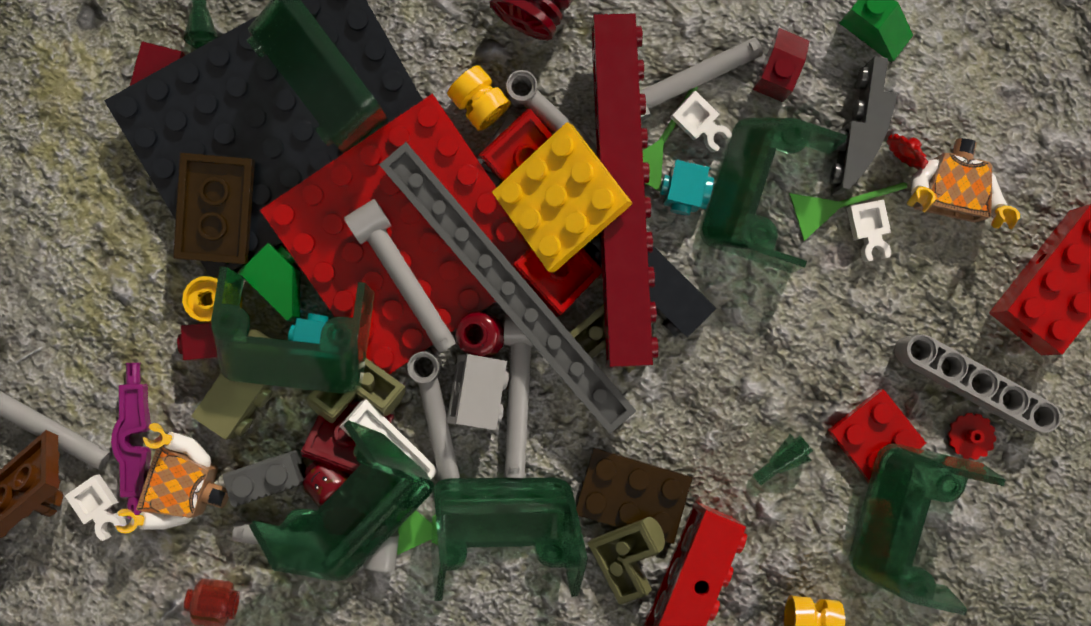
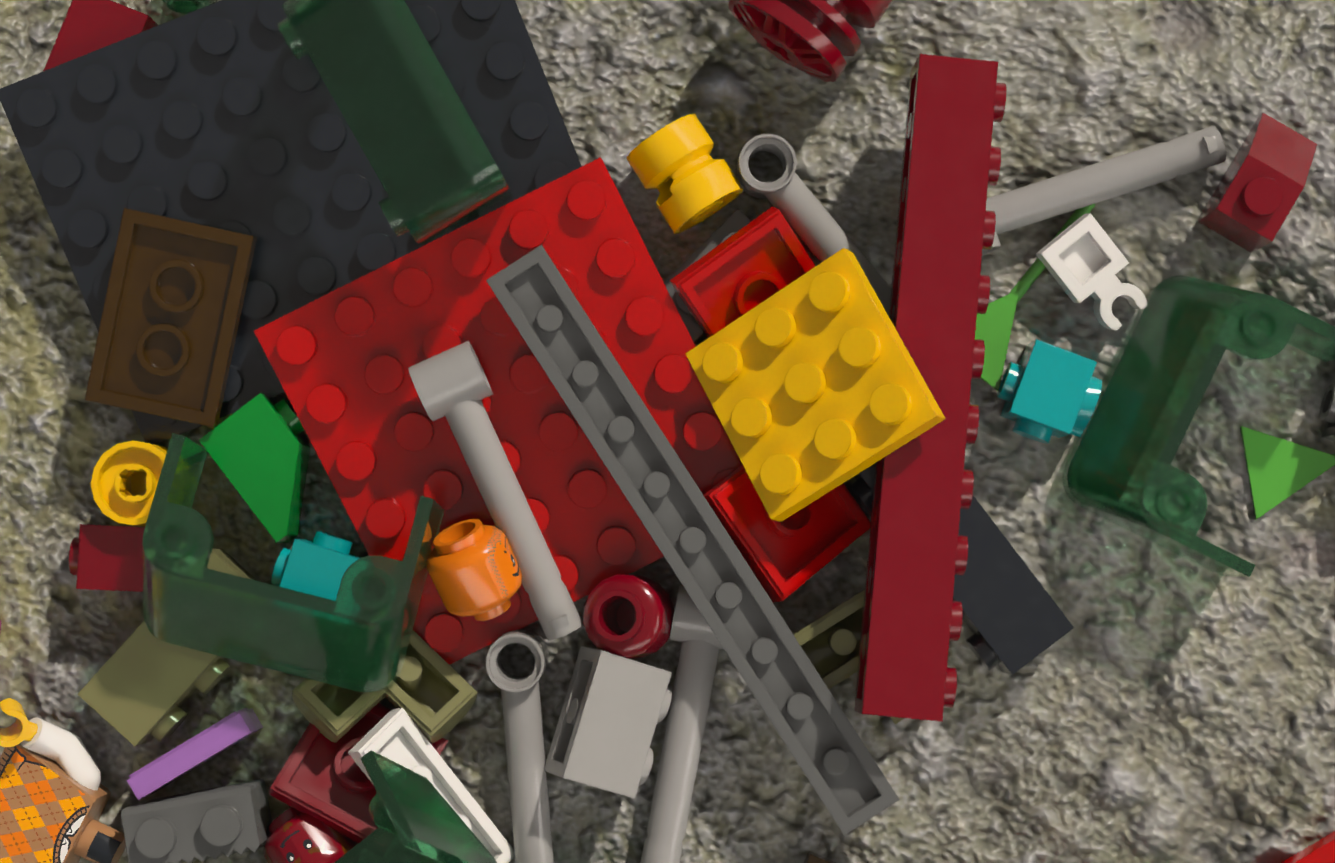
camera: 20 degrees right, 0 degrees up
none -> medium lavender tile [127,708,263,800]
none -> orange head [426,519,522,621]

